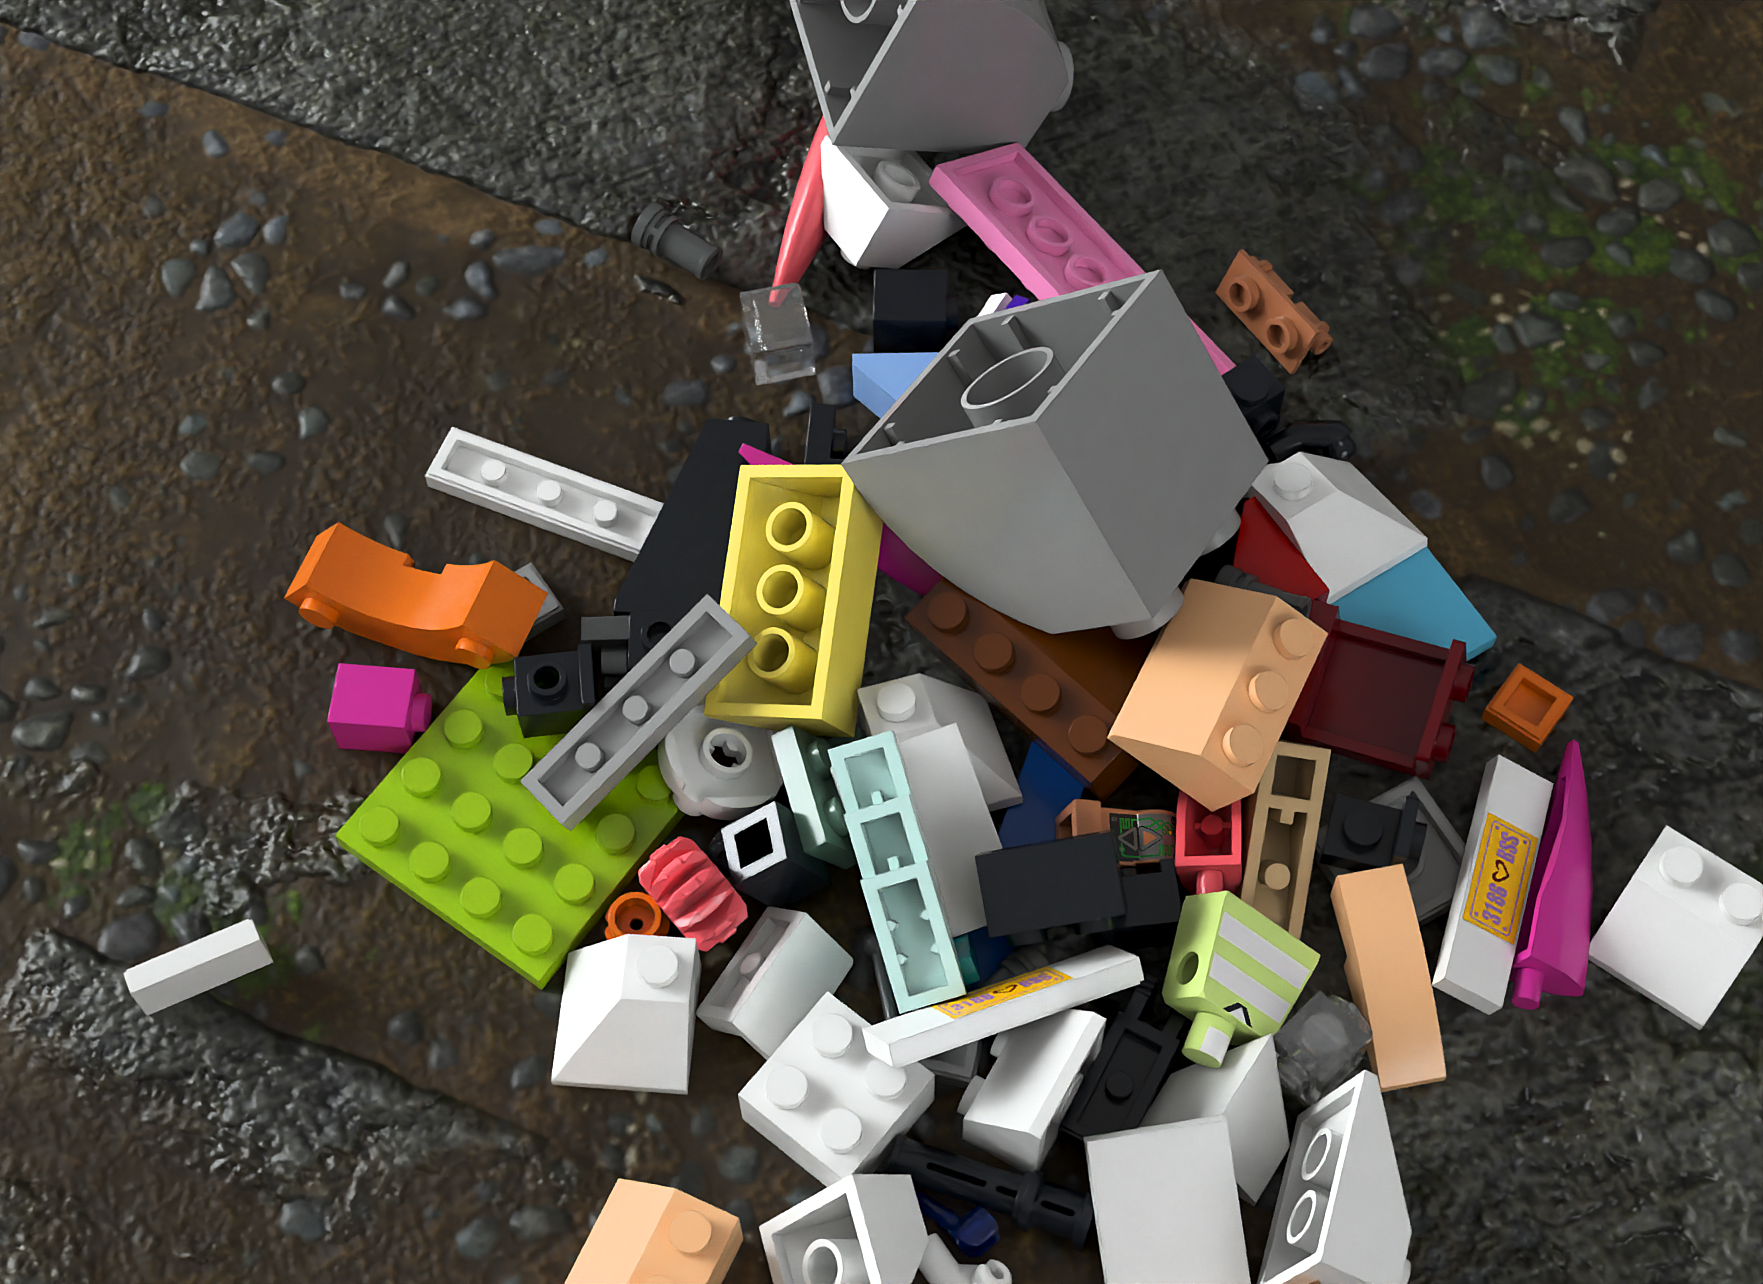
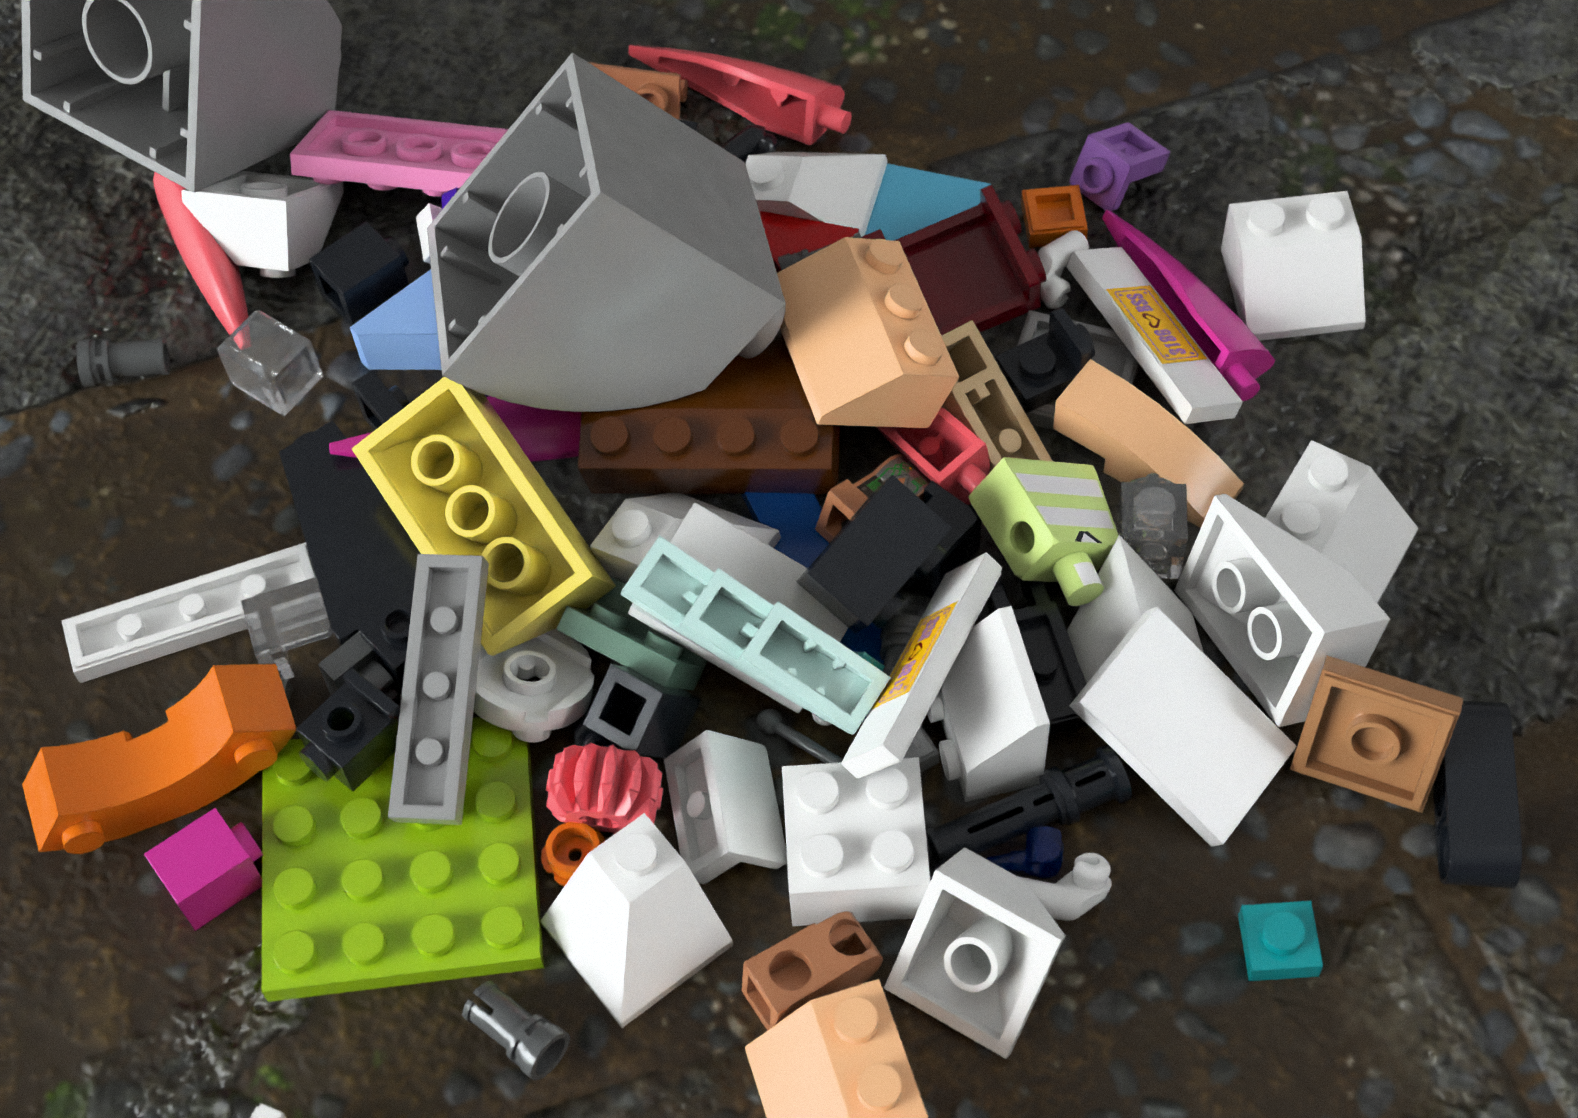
camera: 40 degrees left, 5 degrees down
none -> clear panel [241,577,333,679]
none -> dark grey pin [462,981,570,1081]
none -> coral piece [628,45,852,146]
none -> nougat leg [742,911,883,1031]
none -> white arm [1038,230,1089,309]
none -> medium lavender bracket [1069,122,1171,211]
none -> white slope [1265,440,1418,603]

